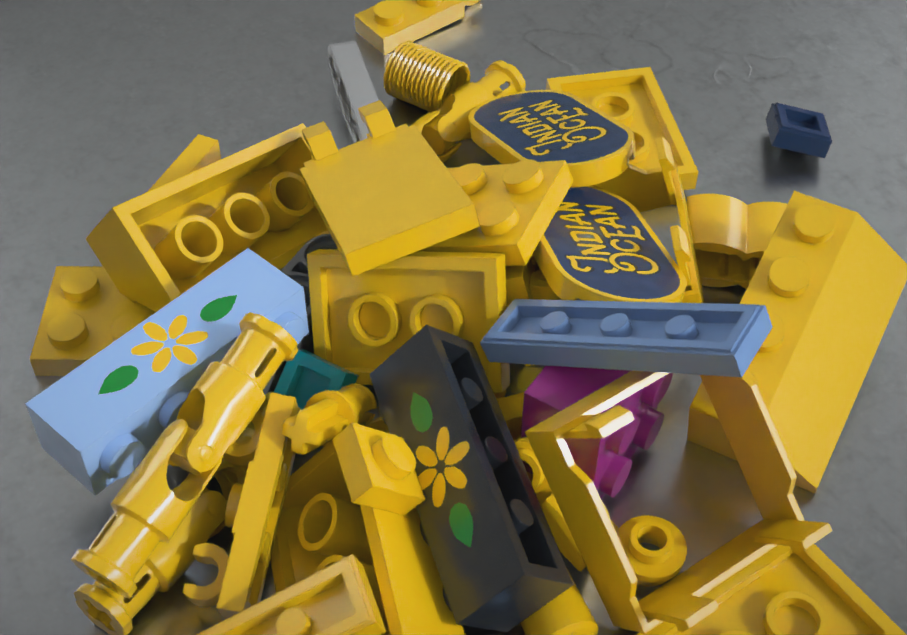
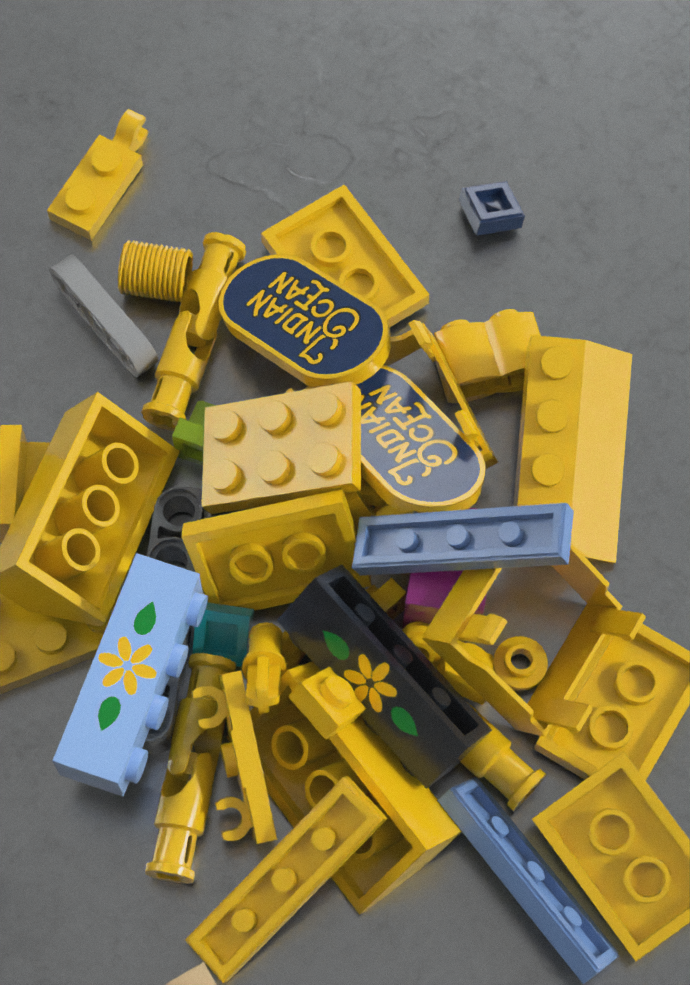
camera: 25 degrees left, 20 degrees up
yellow piece [71,312,298,598] -> none
yellow tile [300,100,480,277] -> none

